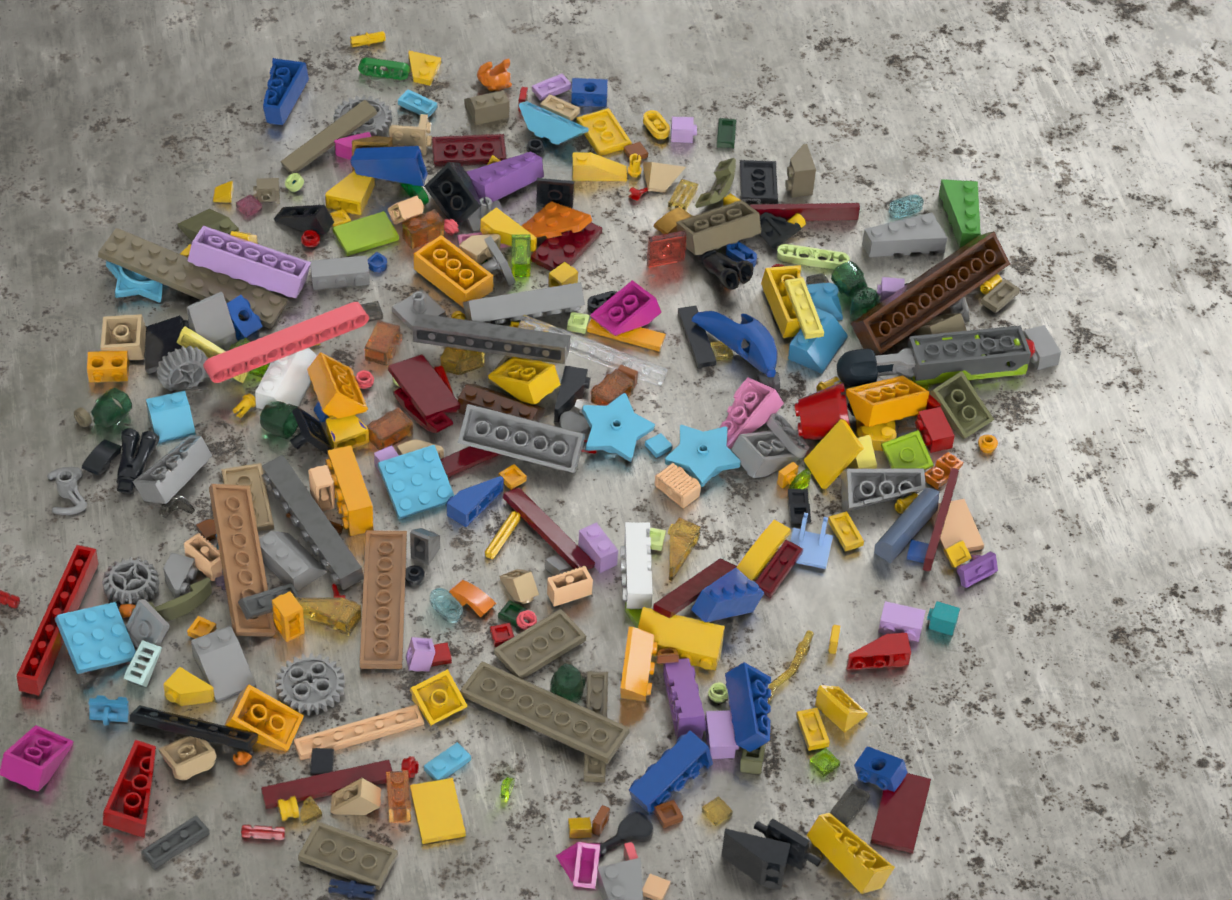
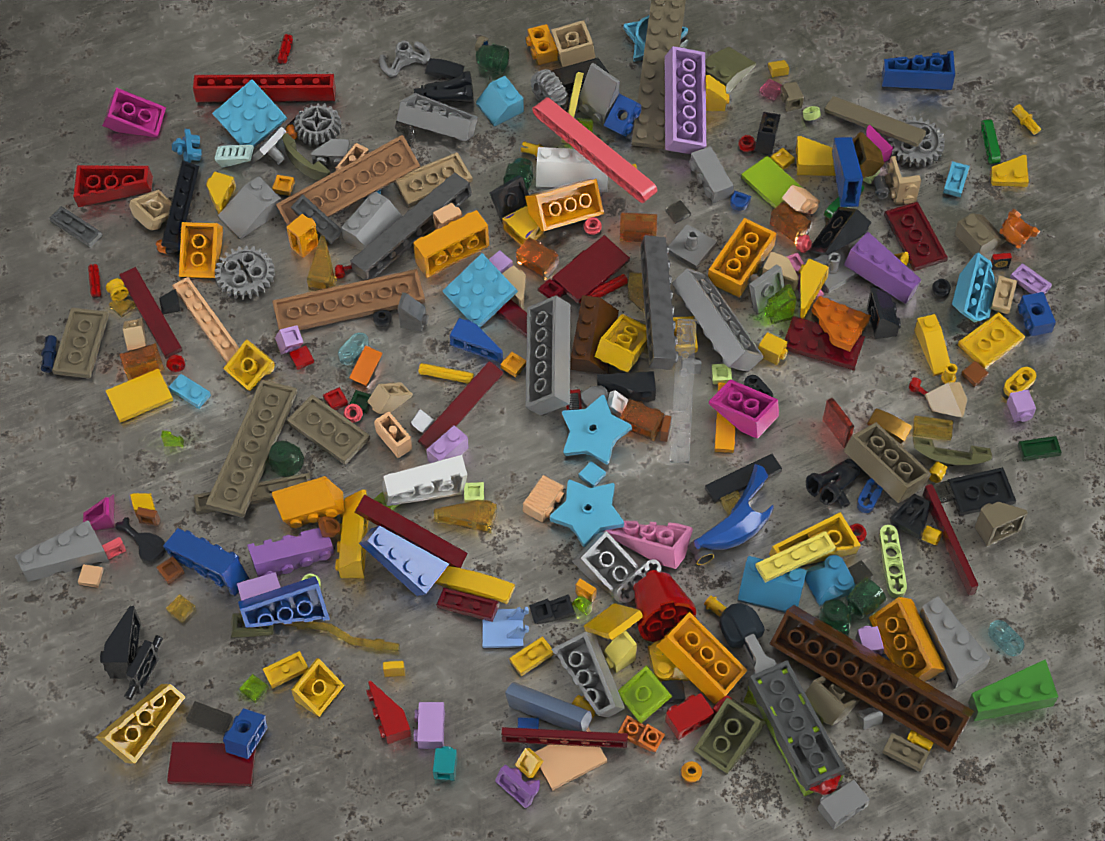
camera: 80 degrees right, 10 degrees up
none -> light orange slope [868,597,946,682]

